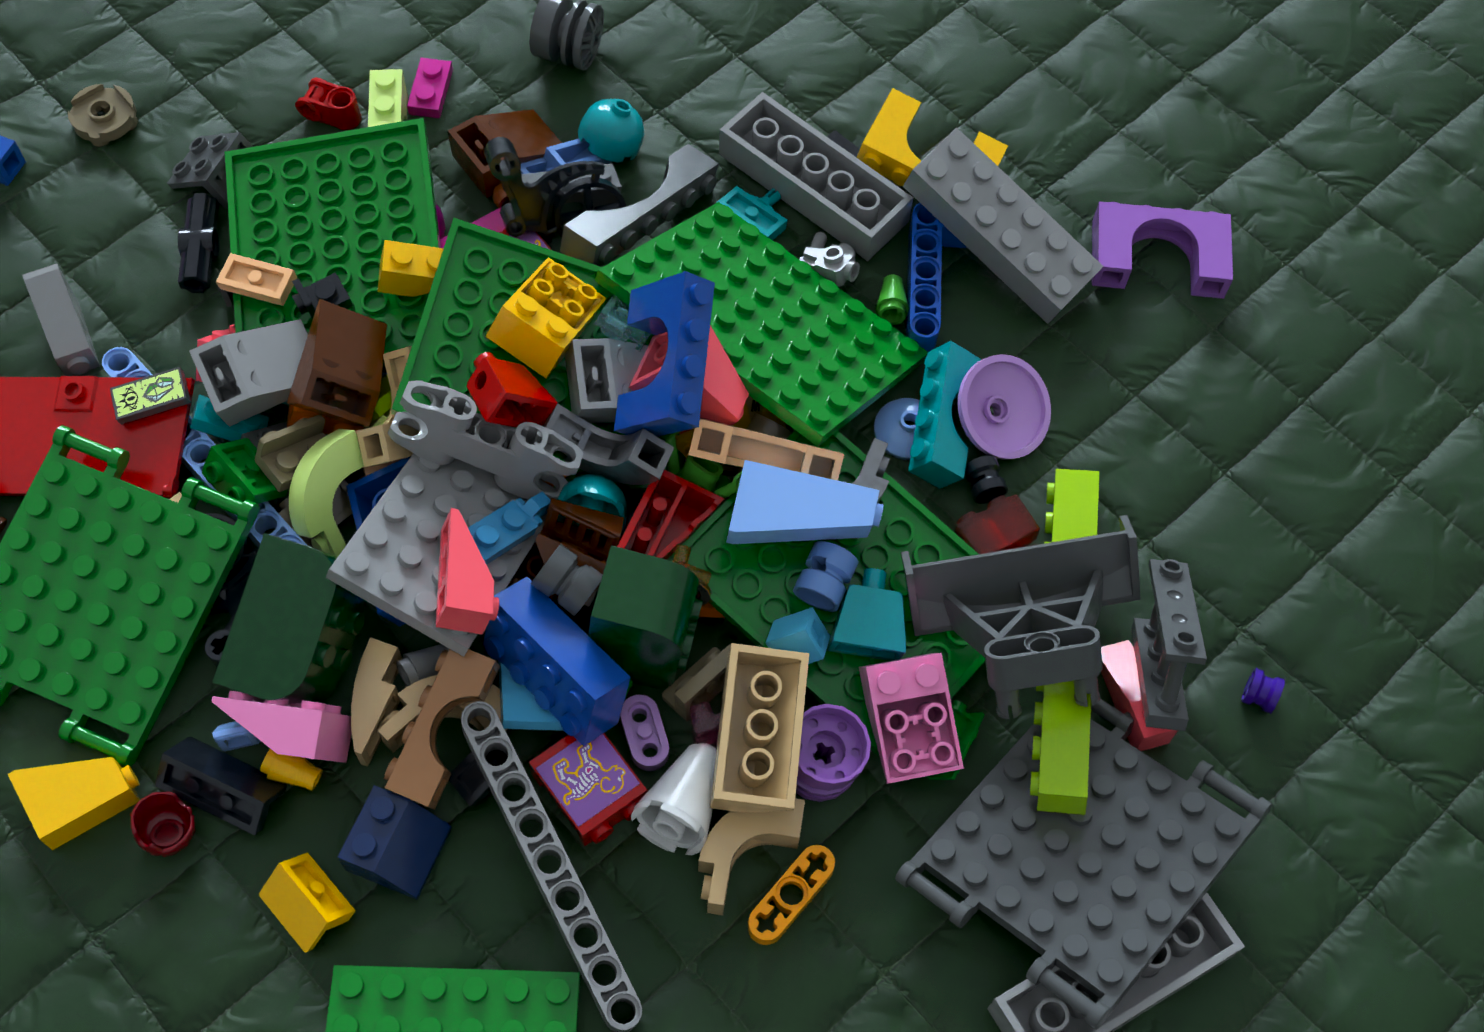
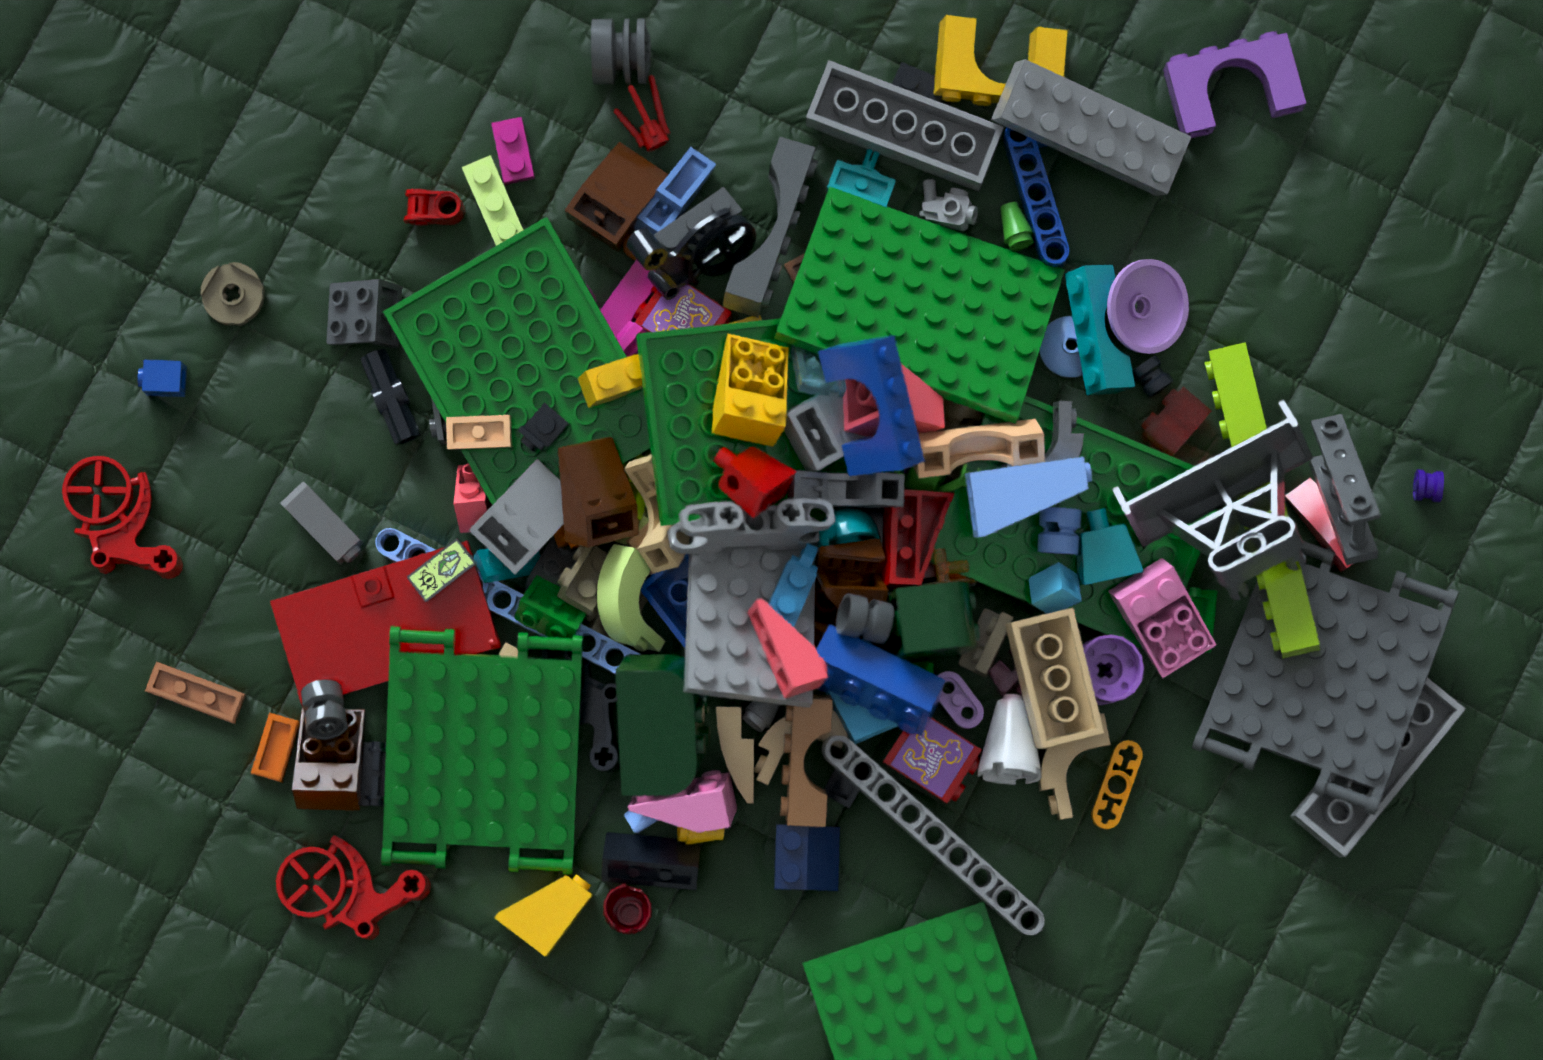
camera: 15 degrees left, 20 degrees up
yellow panel [259,852,356,953] -> none
teal cylinder [578,99,644,162] -> none
none -> red plant [614,75,671,152]

